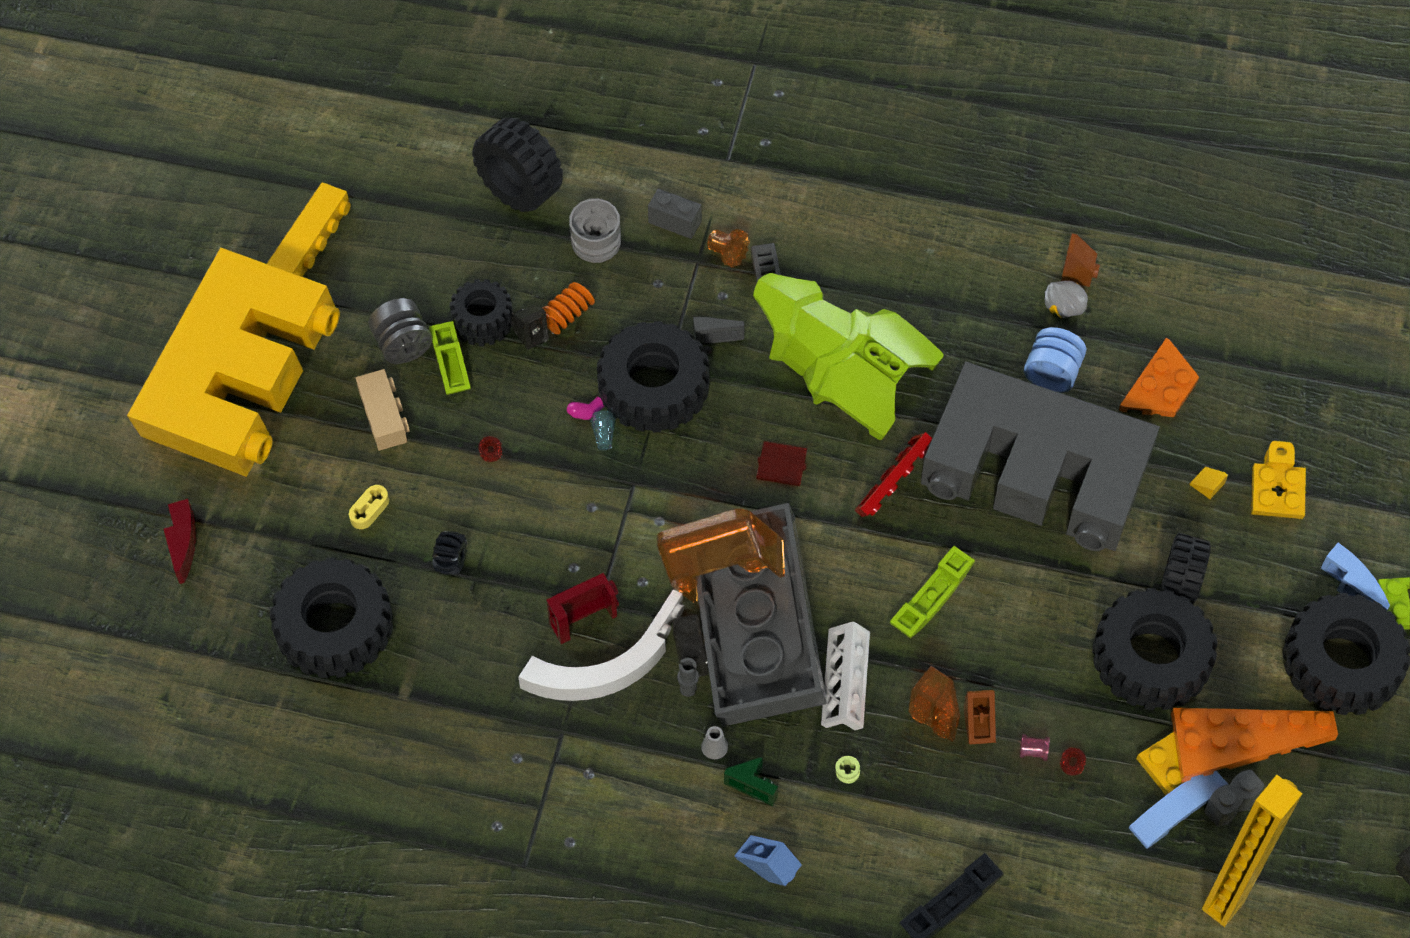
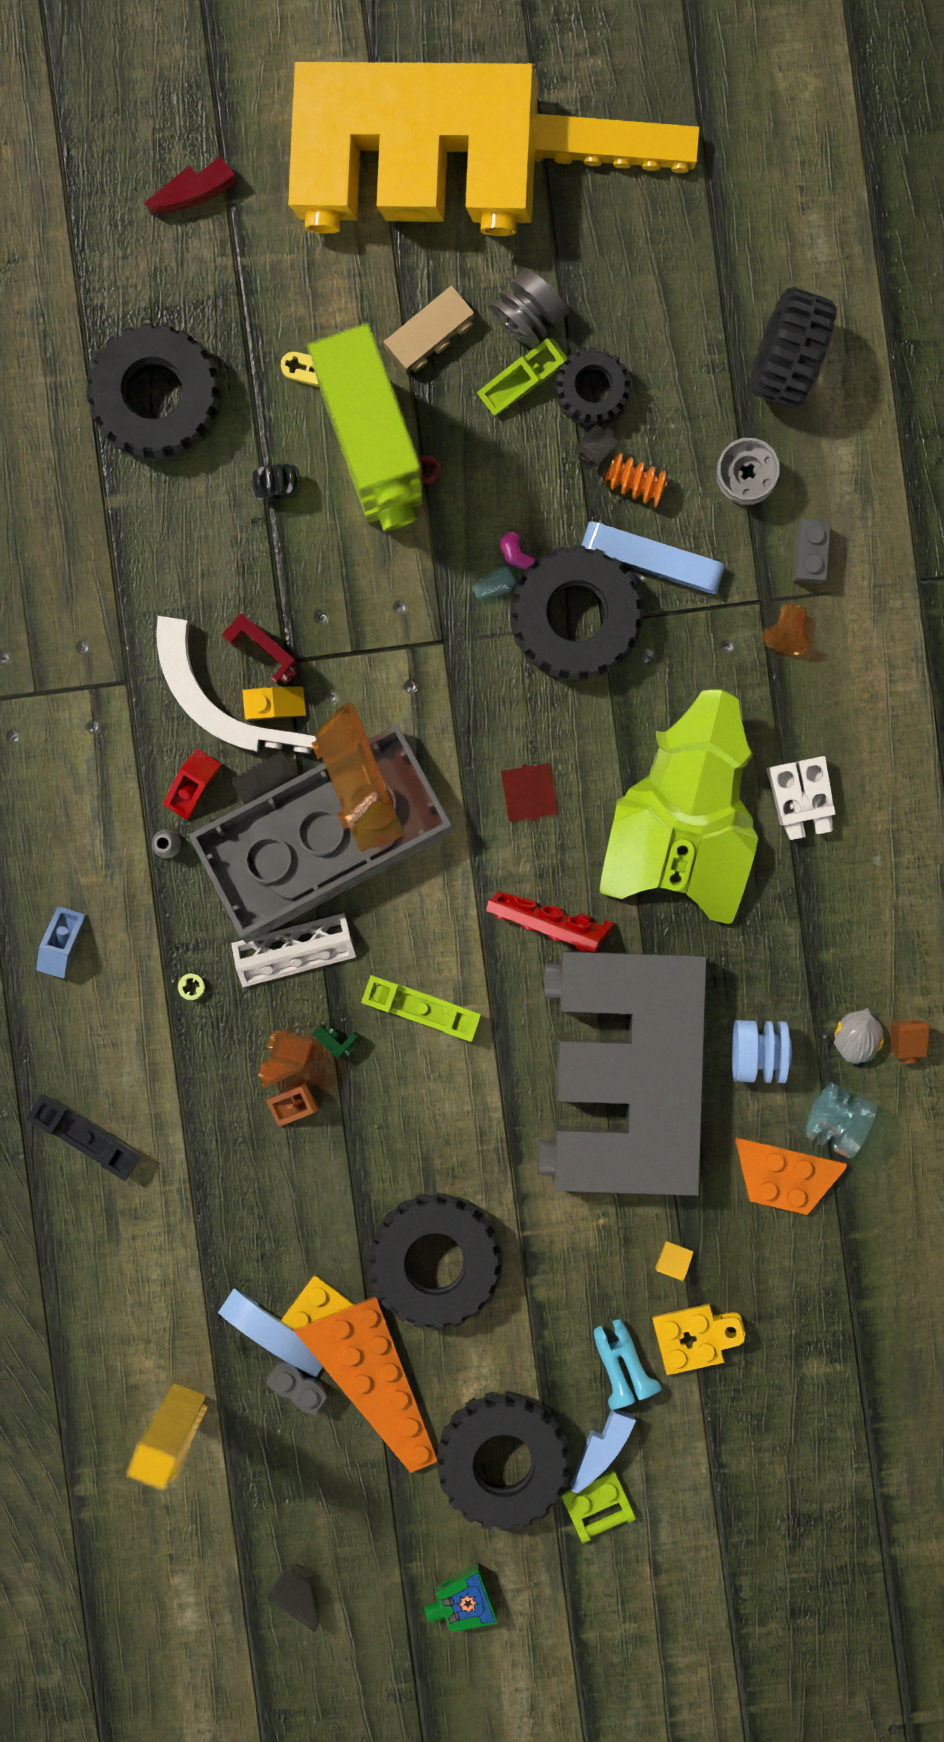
camera: 70 degrees right, 30 degrees up
dark grey pin [677,658,699,697] -> none
dark grey slope [693,317,745,345] -> none
dark green slope [724,758,778,806] -> none
dark grey slope [751,243,781,282] -> none
clear pink bush [1019,733,1050,761] -> none
clear red bush [1060,748,1086,776] -> none
black tyre [1160,533,1211,605] -> none
none -> red slope [162,749,221,820]
none -> yellow slope [242,687,306,722]
none -> lime brick [308,323,423,532]
none -> dark green bracket [312,1025,358,1058]
none -> light blue beam [581,522,725,594]
none -> medium azure piece [594,1319,662,1410]
none -> white hips [766,756,835,840]
none -> clear light blue wheel [804,1082,877,1159]

